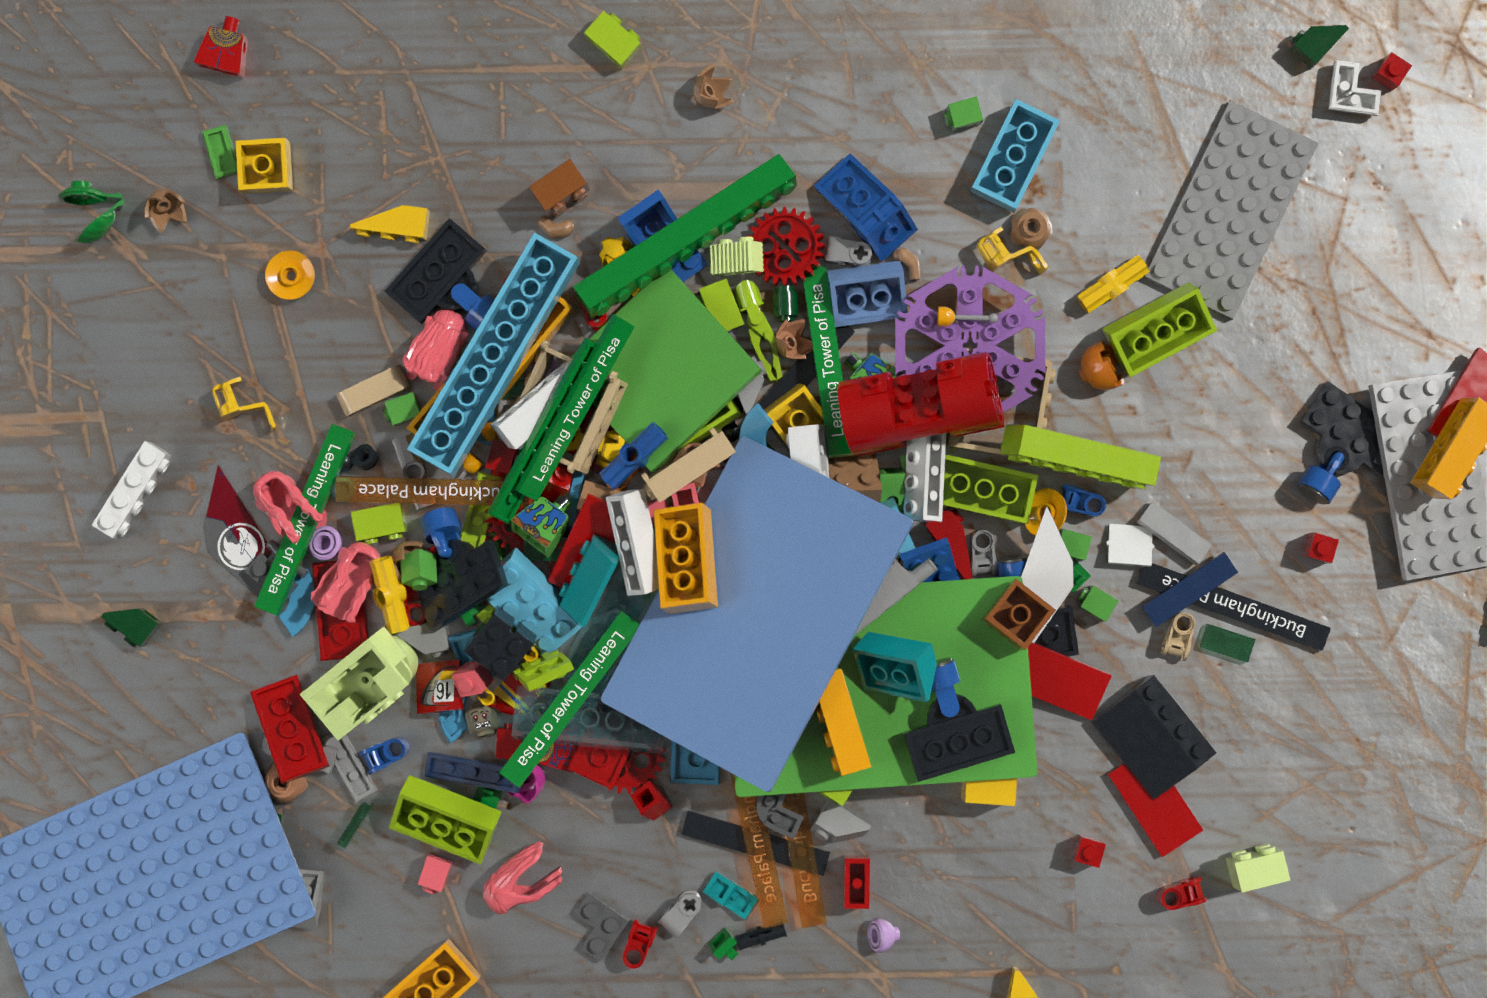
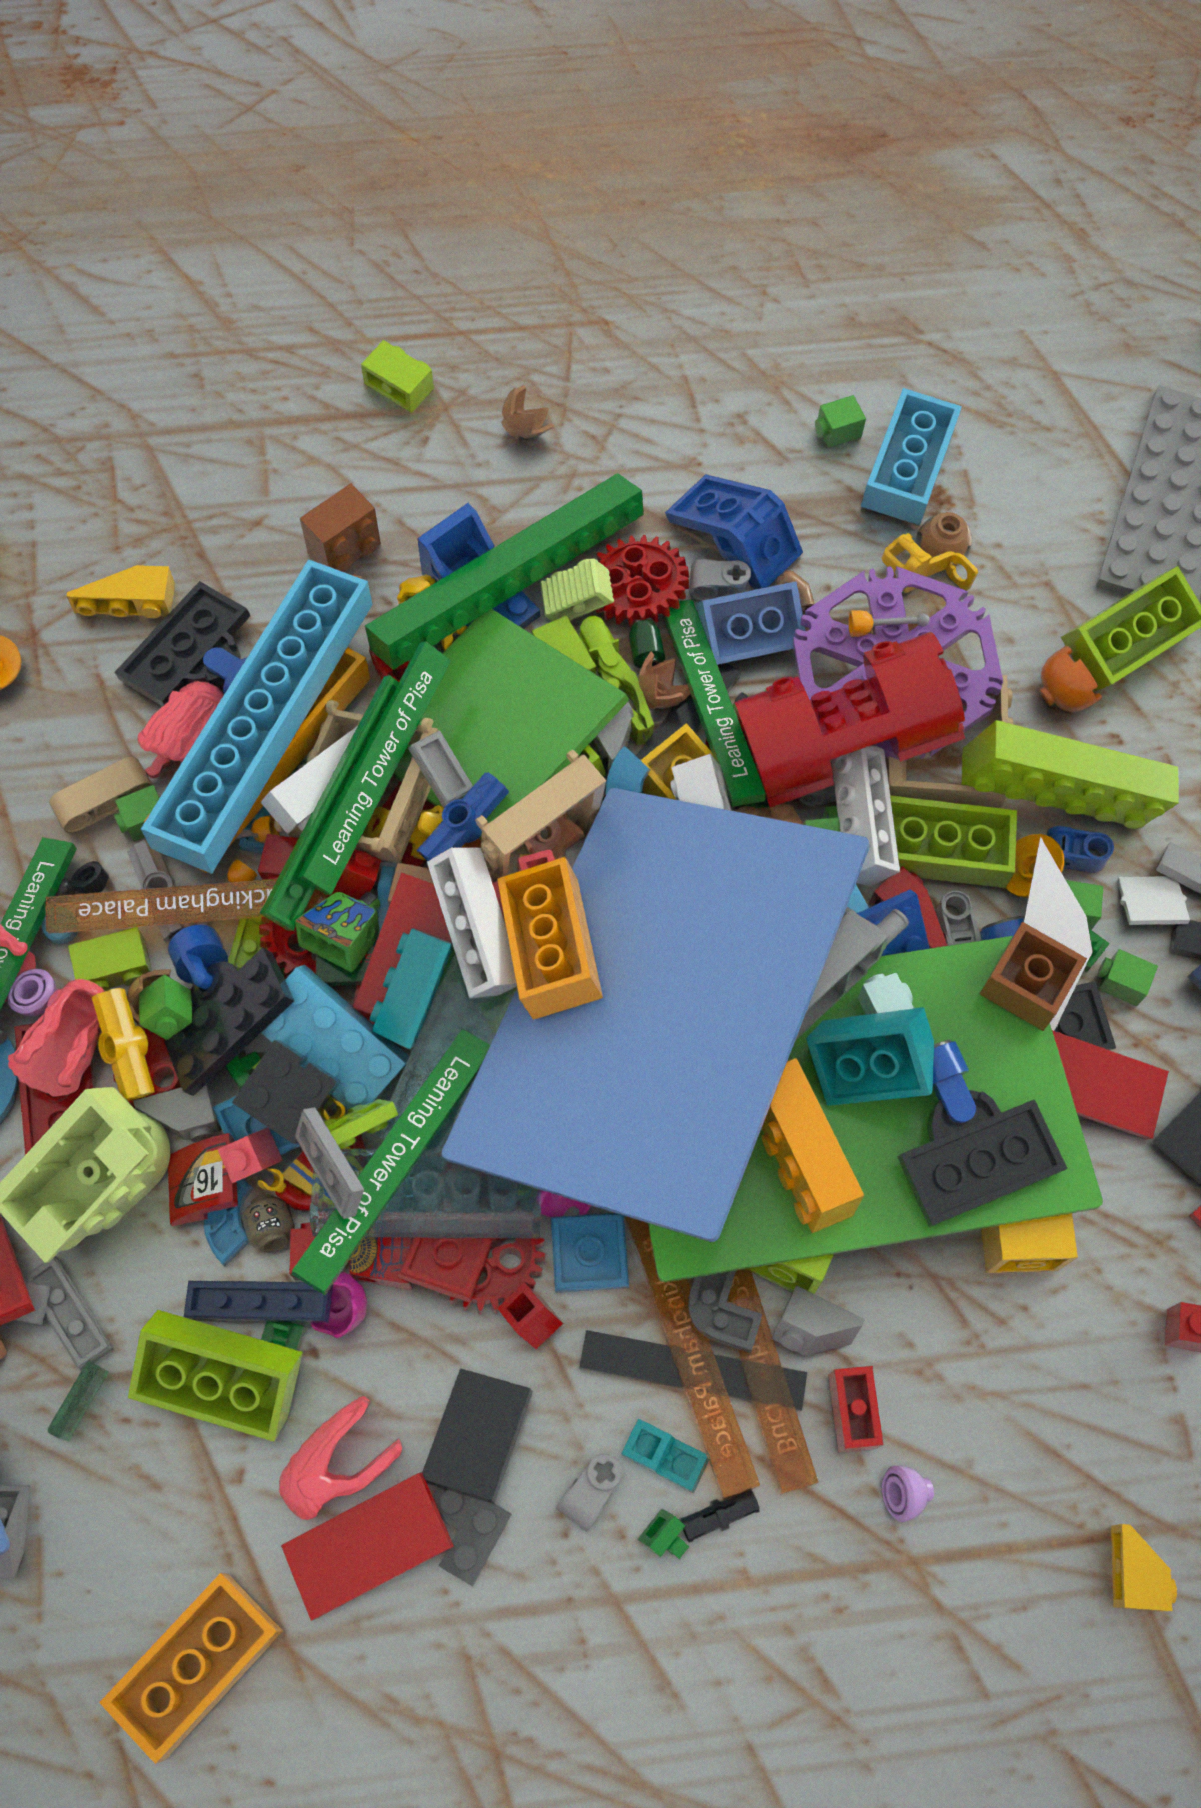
camera: 10 degrees left, 20 degrees down
blue piece [359,737,409,775] -> none
coral brick [418,853,454,894] -> none
red piece [622,918,658,969] -> none
yellow piece [1076,255,1150,314] -> none
none -> red tile [281,1472,454,1621]
none -> light grey tile [295,1107,364,1219]
none -> light grey tile [408,730,473,808]
none -> black tile [422,1368,533,1504]
none -> light aqua brick [858,973,914,1015]

